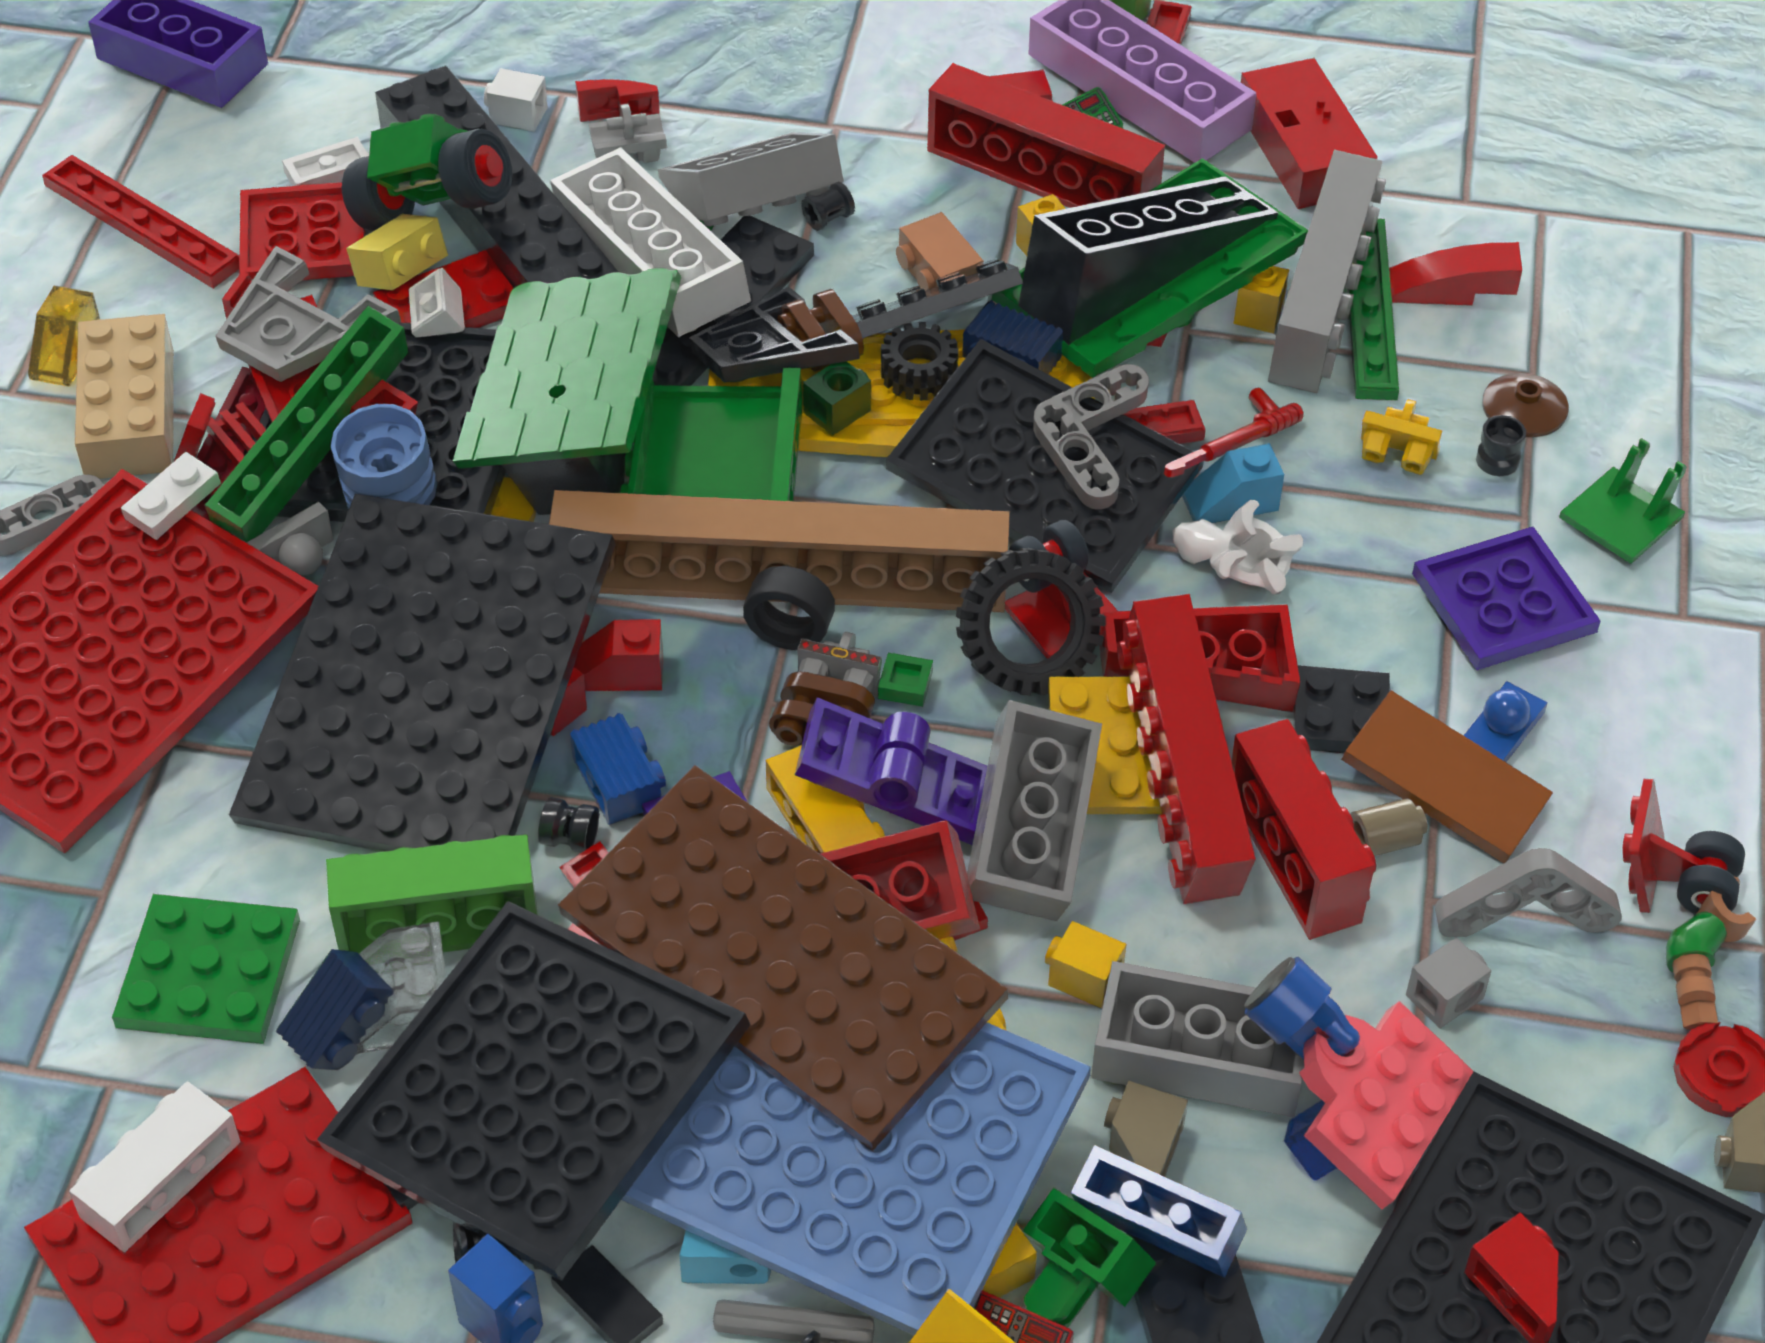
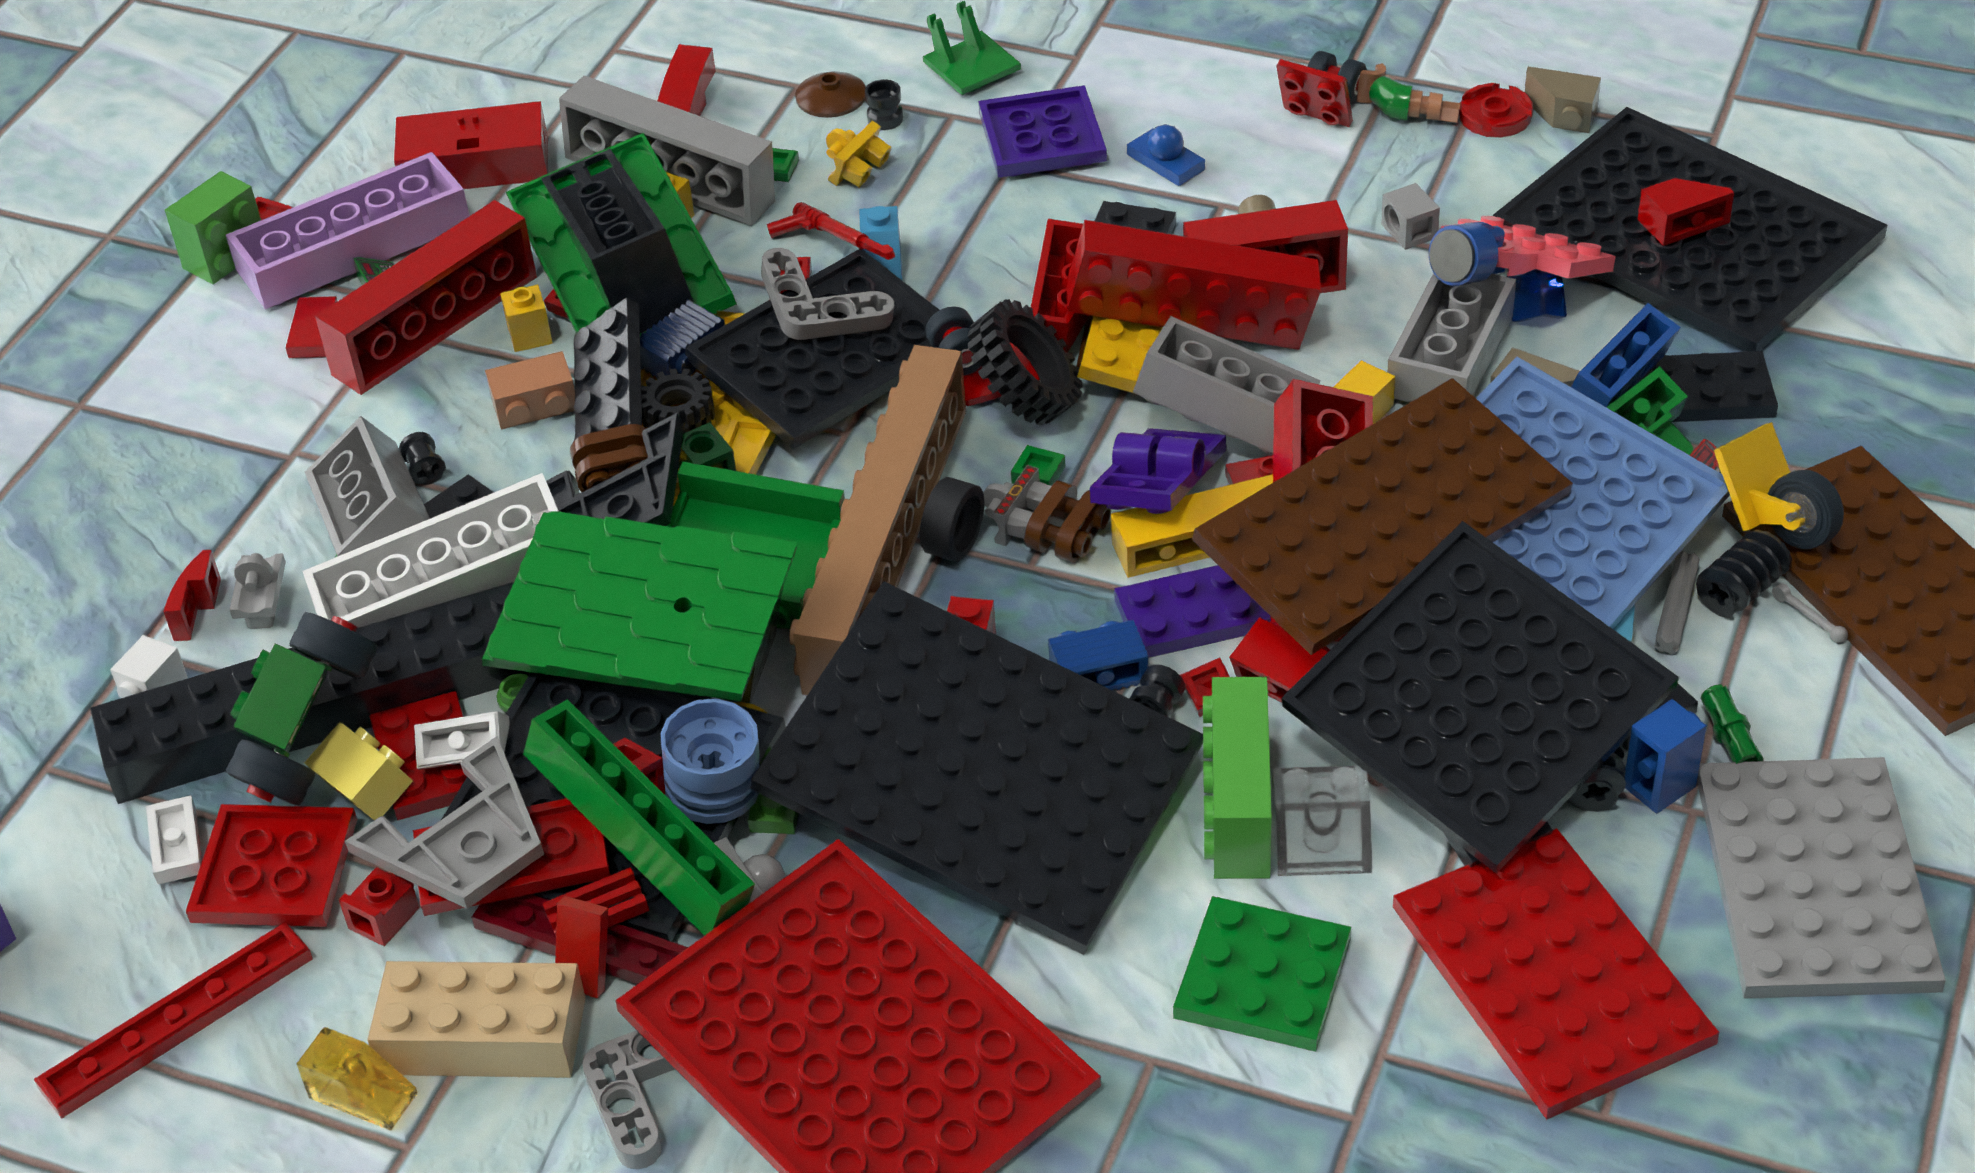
camera: 75 degrees left, 5 degrees down
white brick [69,1081,240,1253] -> none
white plate [121,452,221,540] -> none
dark blue brick [276,949,394,1070] -> none
white animal [1172,500,1303,594] -> none
dark orange tile [1341,690,1553,863] -> none
light grey beam [1435,848,1622,937] -> none

